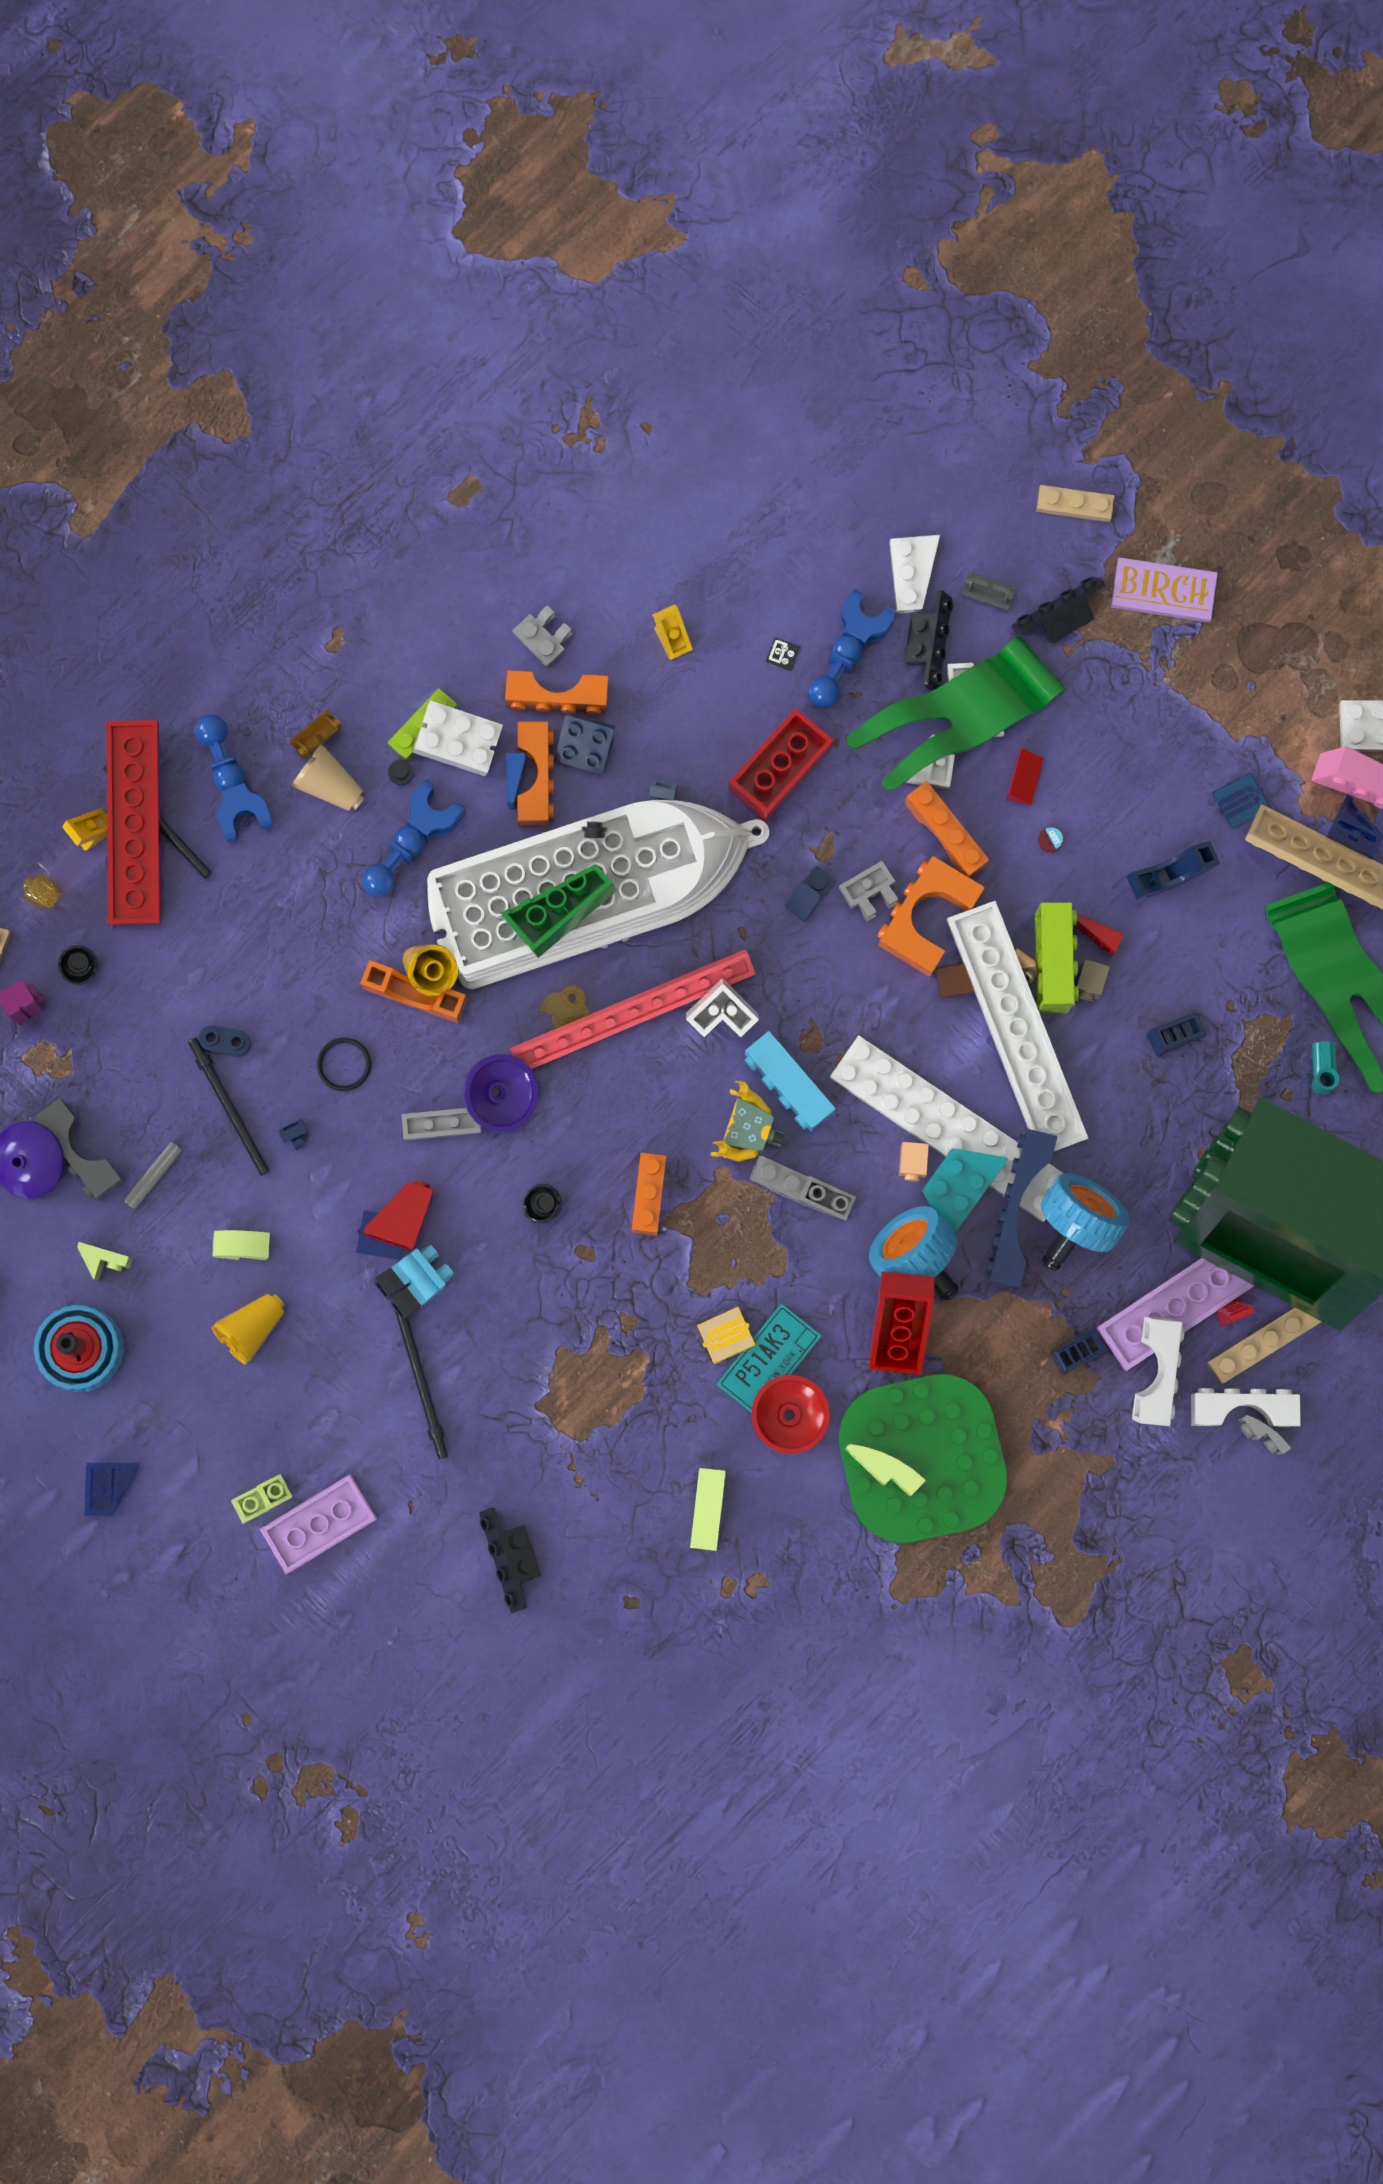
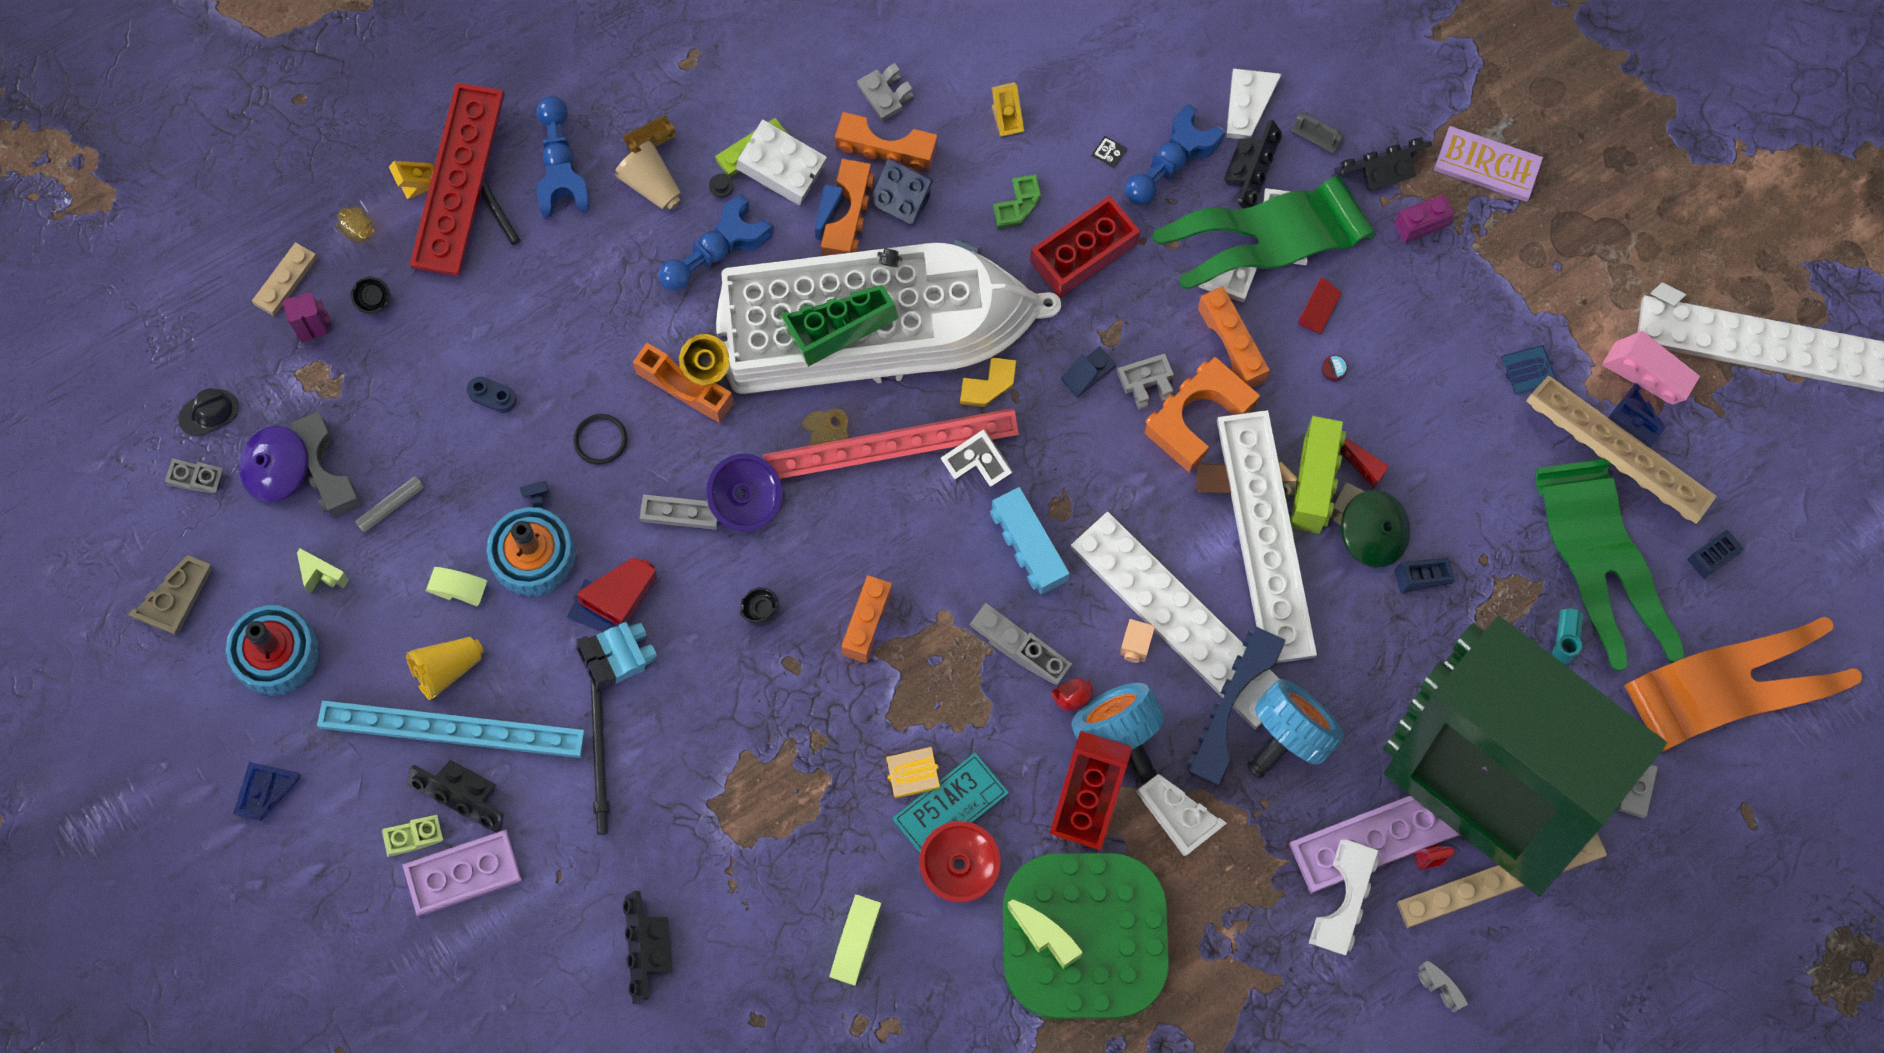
camera: 15 degrees right, 10 degrees down
black bar [188,1037,269,1176] -> none
torso [711,1080,785,1162] -> none
teal wing [922,1148,1008,1233] -> none
tan plate [1036,485,1114,522] -> none
dark blue slope [1050,1328,1108,1375] -> none
dark blue arch [1126,841,1220,899] -> none
white arch [1191,1388,1300,1427] -> none
none -> medium azure plate [317,700,585,758]
none -> black bracket [407,760,504,833]
none -> dark azure wheel [486,507,576,597]
none -> yellow tile [960,358,1016,407]
none -> bright green tile [993,174,1041,230]
none -> red hair [1051,678,1093,711]
none -> white wing [1136,774,1227,856]
none -> dark green dish [1341,490,1410,568]
none -> magenta brick [1394,194,1454,243]
none -> white sticker [1650,282,1686,306]

